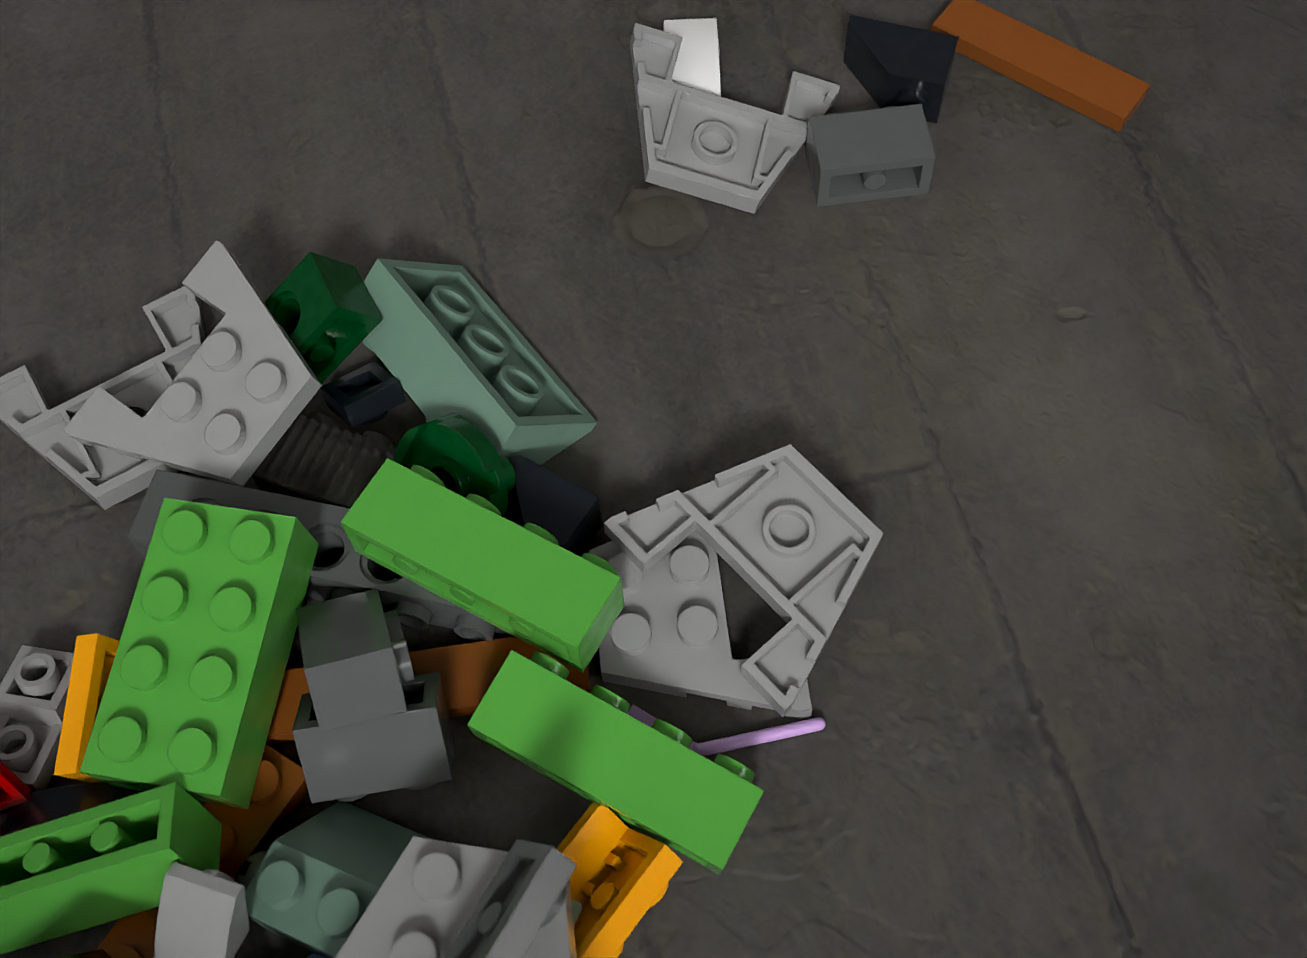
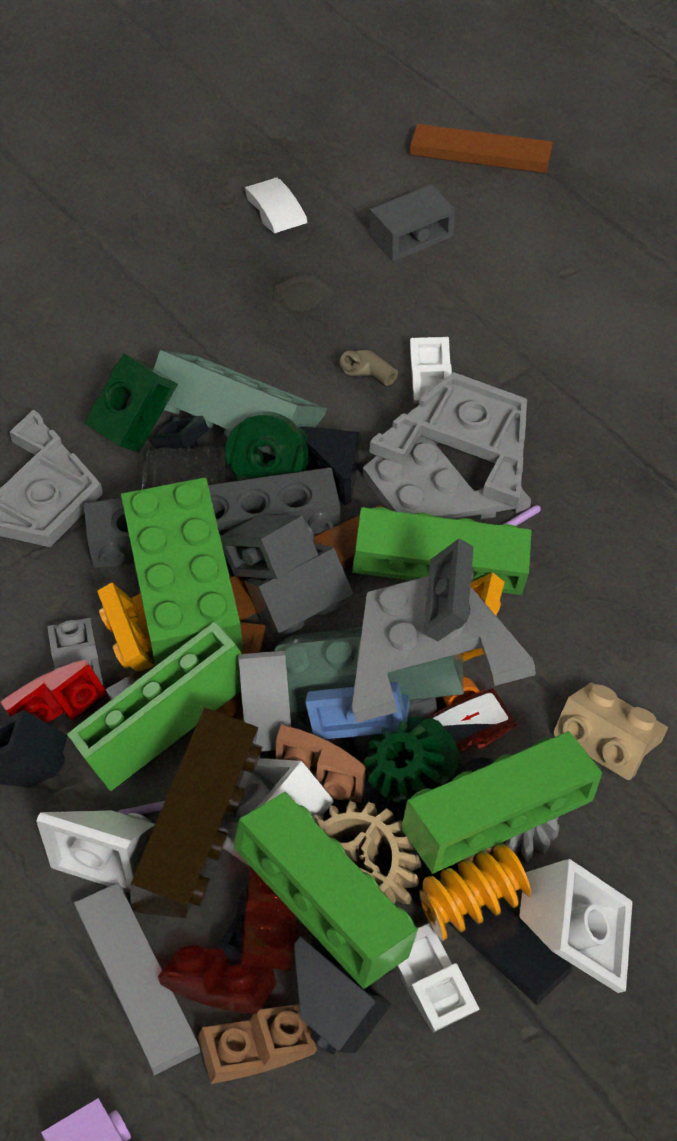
camera: 25 degrees left, 10 degrees down
light grey wing [62,240,322,487] -> none
bright green brick [341,458,625,673] -> none
light grey wing [630,23,840,214] -> none
black slope [843,15,959,123] -> none
none -> dark tan arm [339,350,398,386]
none -> white slope [410,337,452,404]

